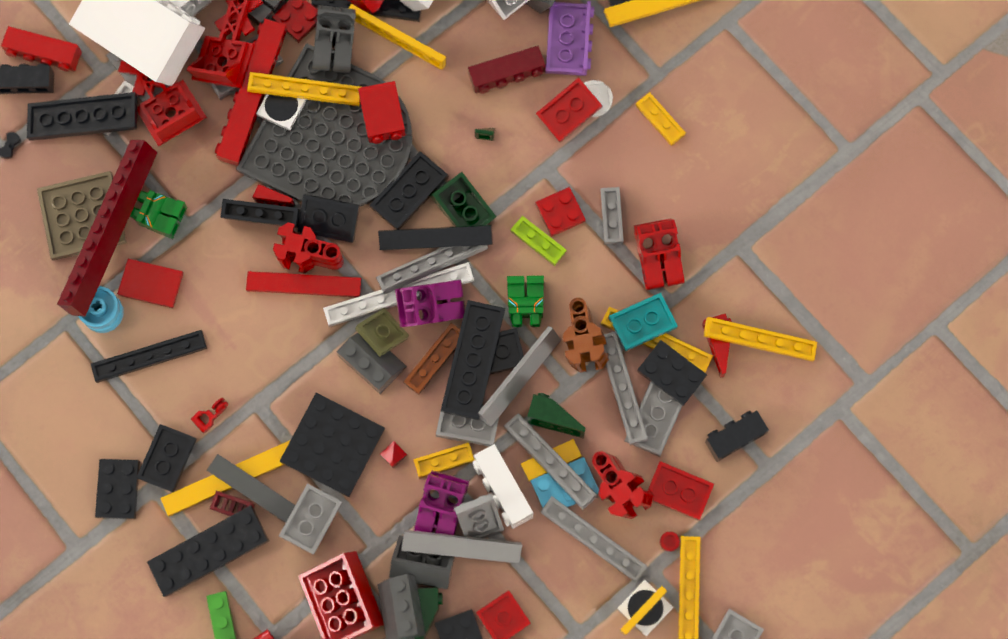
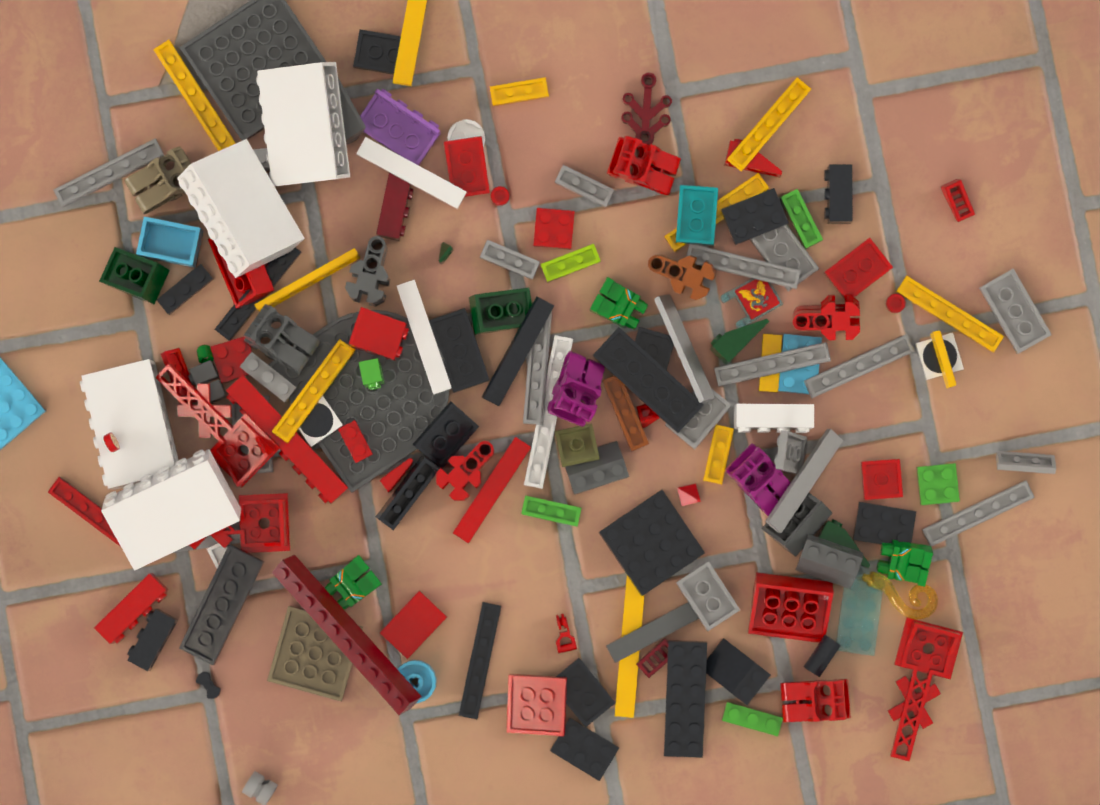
camera: 65 degrees left, 10 degrees up
none -> light grey plate [240,352,297,403]
none -> red plate [338,420,373,463]
none -> dark grey connector [345,236,390,307]
none -> white tile [356,137,467,209]
none -> bright green brick [359,358,385,390]
none -> white tile [397,280,452,395]
none -> light grey plate [480,240,540,280]
none -> red tile [491,186,510,206]
none -> plate [507,674,567,736]
none -> bright green plate [521,495,581,527]
none -> dark red plant [621,72,672,144]
none -> red slope [636,404,659,428]
none -> black slope [706,638,771,705]
none -> flag [720,279,783,328]
none -> bright green plate [780,189,823,249]
none -> red slope [941,179,975,222]

